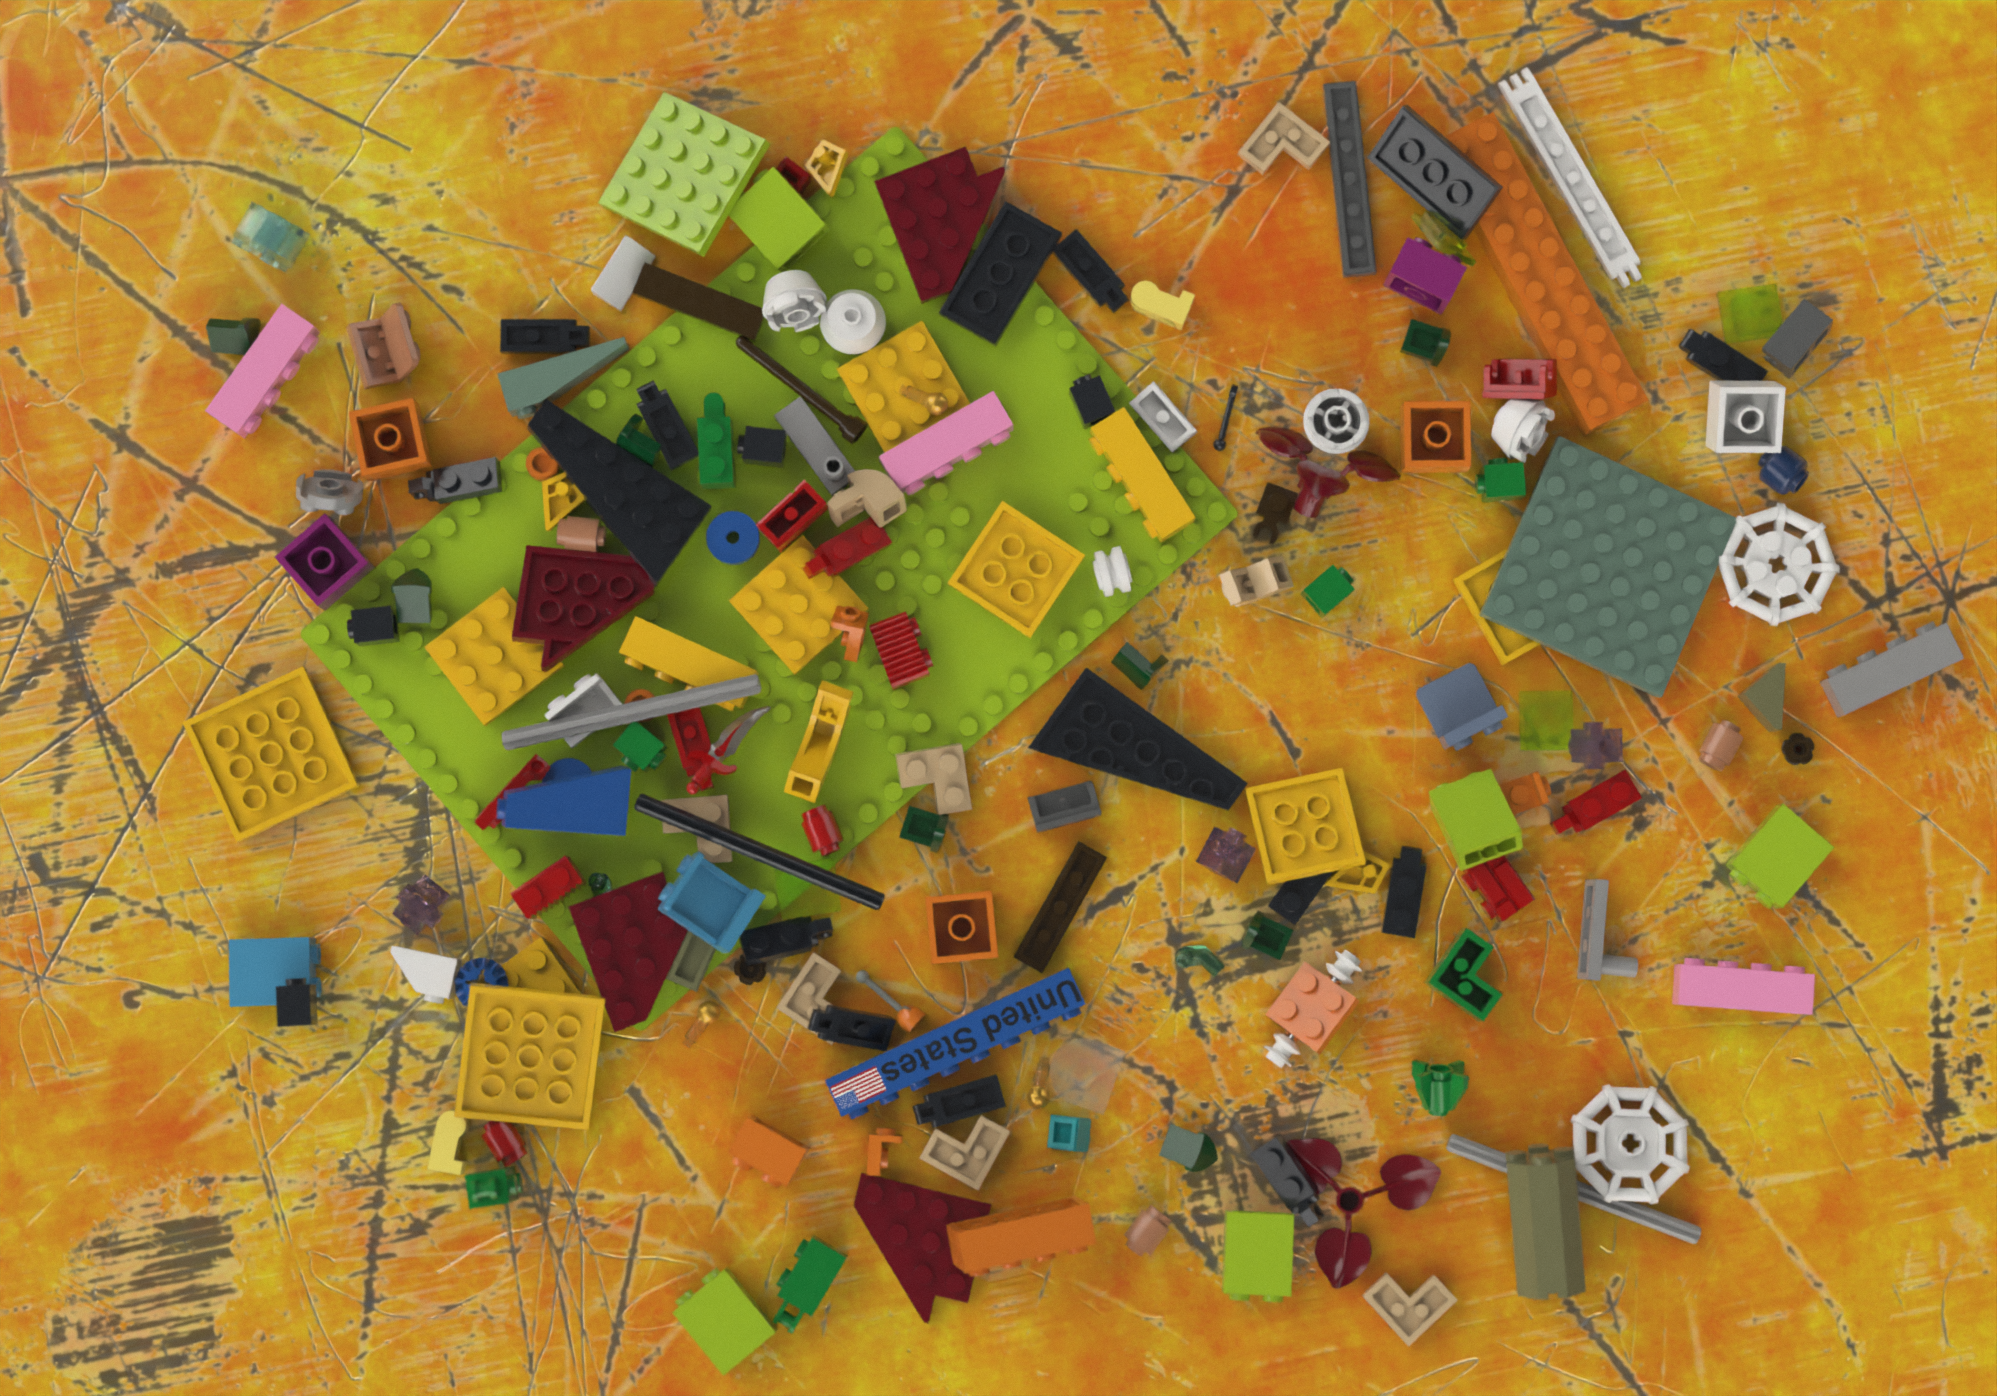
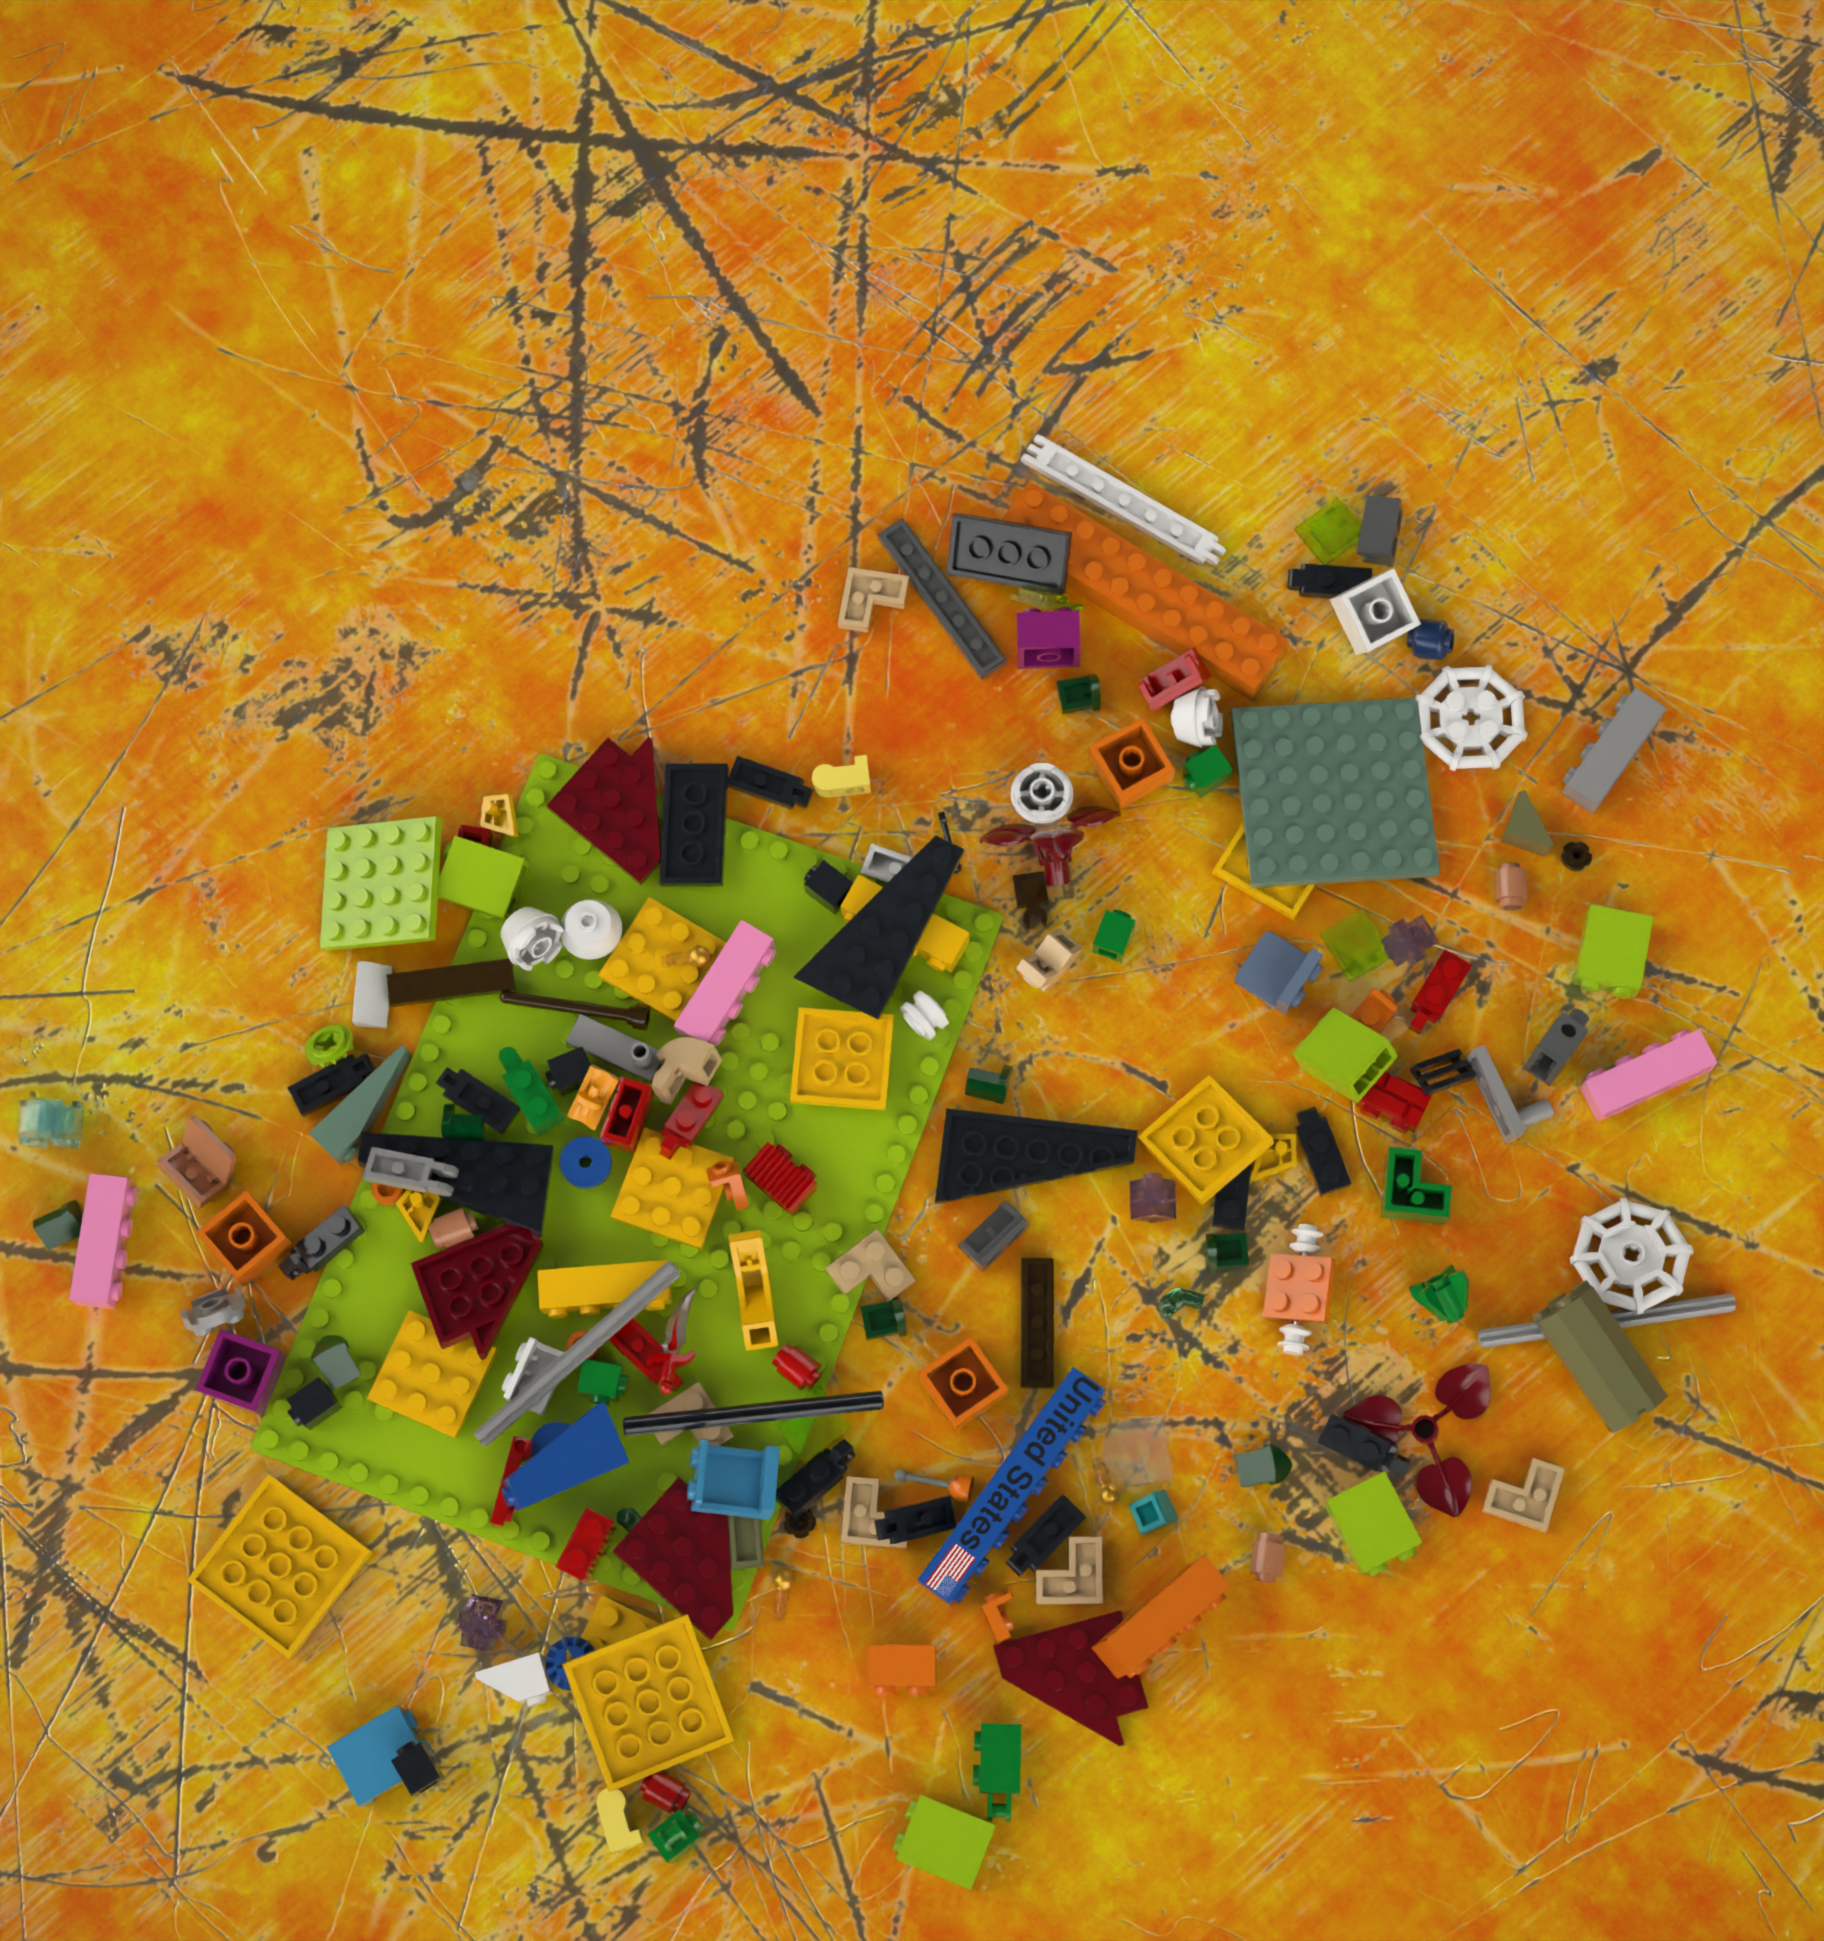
camera: 25 degrees left, 10 degrees down
none -> lime gear [305,1024,355,1068]
none -> light grey hinge [363,1147,459,1197]
none -> light orange hips [567,1064,620,1131]
none -> black wing [793,835,965,1020]
none -> black tile [1410,1049,1477,1096]
none -> dark grey torso [1523,1008,1589,1086]

